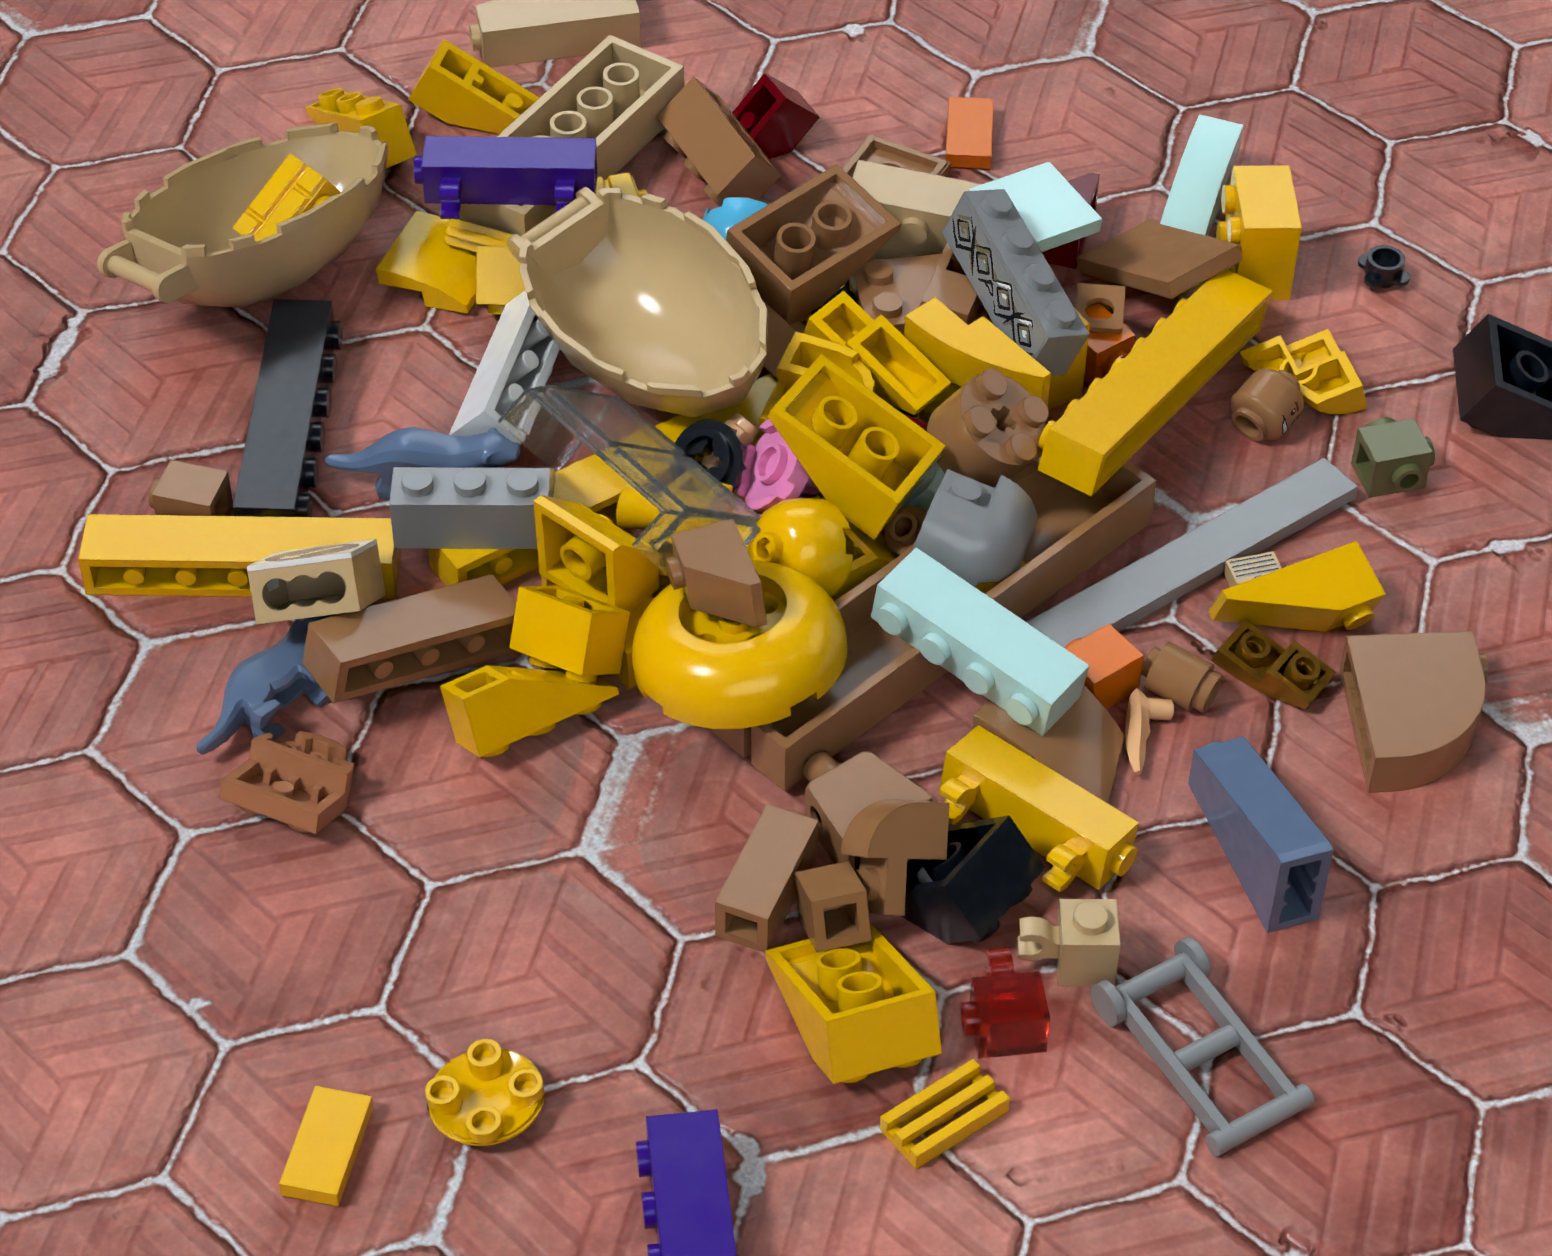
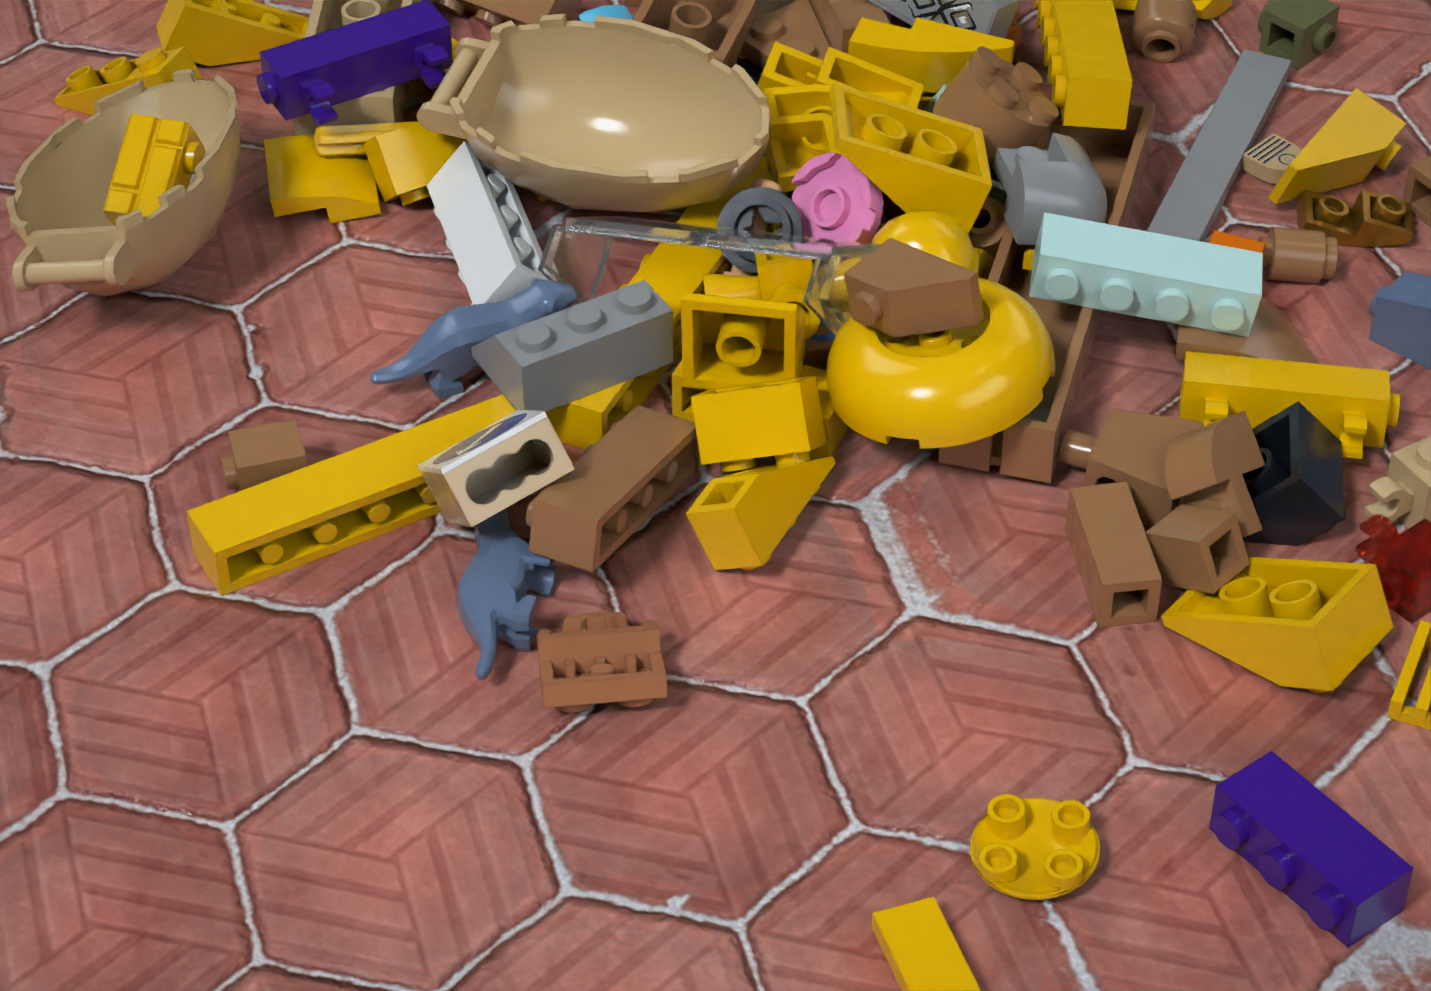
camera: 30 degrees left, 5 degrees down
black brick [232,299,343,517] -> none
light nougat bar [1125,688,1174,776] -> none

